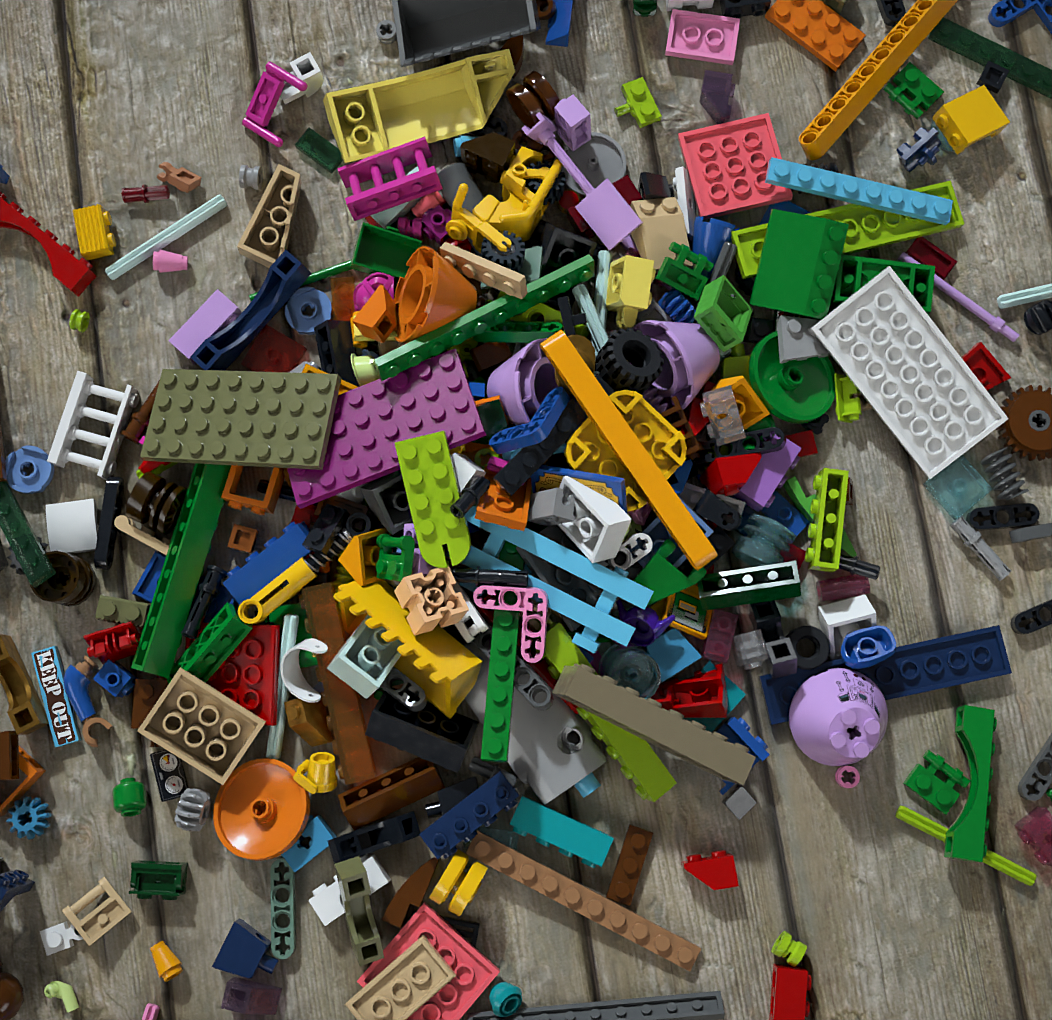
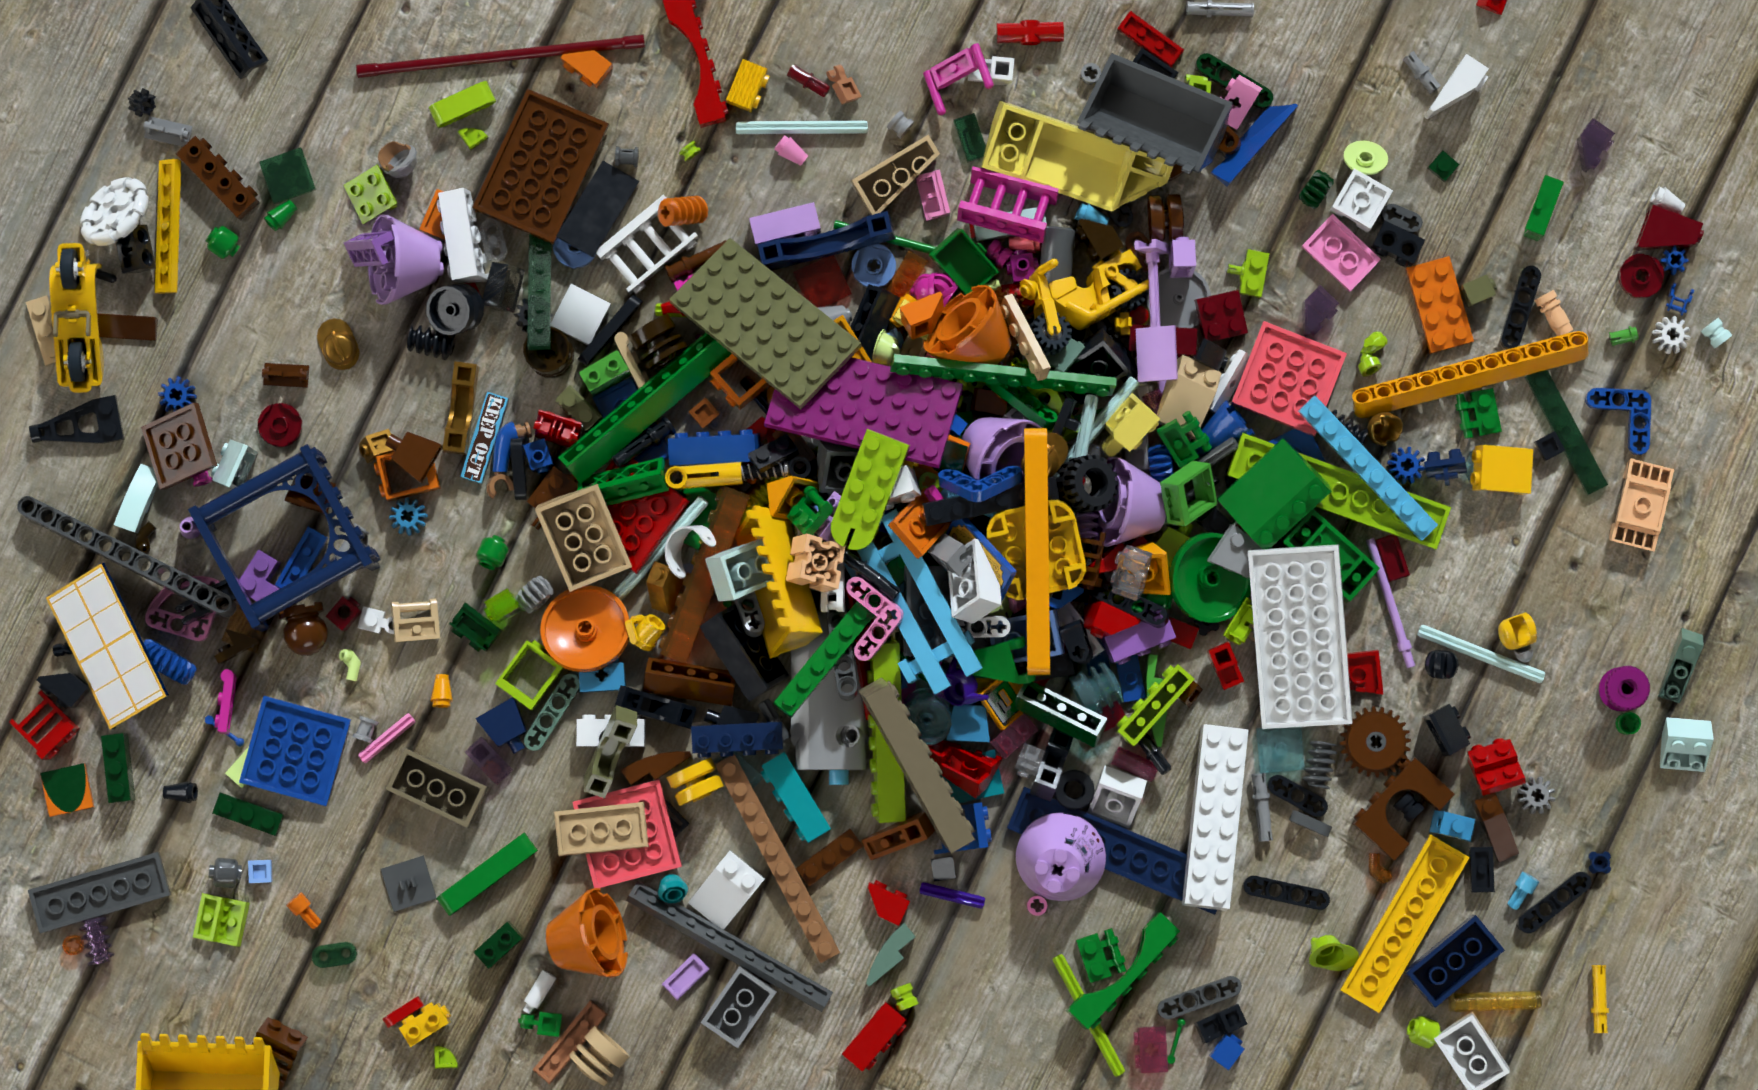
camera: 30 degrees right, 5 degrees up
slope [150,749,189,802] -> none
black axle [450,476,490,519] -> none
blue piece [840,626,896,669] -> none
none -> dark red brick [325,596,362,632]
none -> clear neon green brick [484,588,522,623]
none -> lime window [495,640,564,711]
none -> black beam [510,438,527,500]
none -> black piece [556,161,639,257]
none -> bright green panel [579,350,632,397]
none -> dark grey bush [615,146,639,167]
none -> orange piece [658,195,708,227]
none -> white slope [688,850,765,930]
none -> dark orange slope [861,811,935,860]
none -> sand green slope [866,923,916,986]
none -> bright pink hinge [916,170,950,221]
none -> dark purple axle [919,882,985,909]
none -> red piece [997,20,1064,45]
none -> yellow plate [1115,312,1132,337]
none -> white brick [1182,724,1248,911]
none -> dark red plate [1194,290,1248,342]
none -> red brick [1207,642,1244,690]
none -> lime arm [1358,331,1388,377]
none -> pearl gold hair [1367,412,1403,446]
none -> blue gear [1387,447,1425,485]

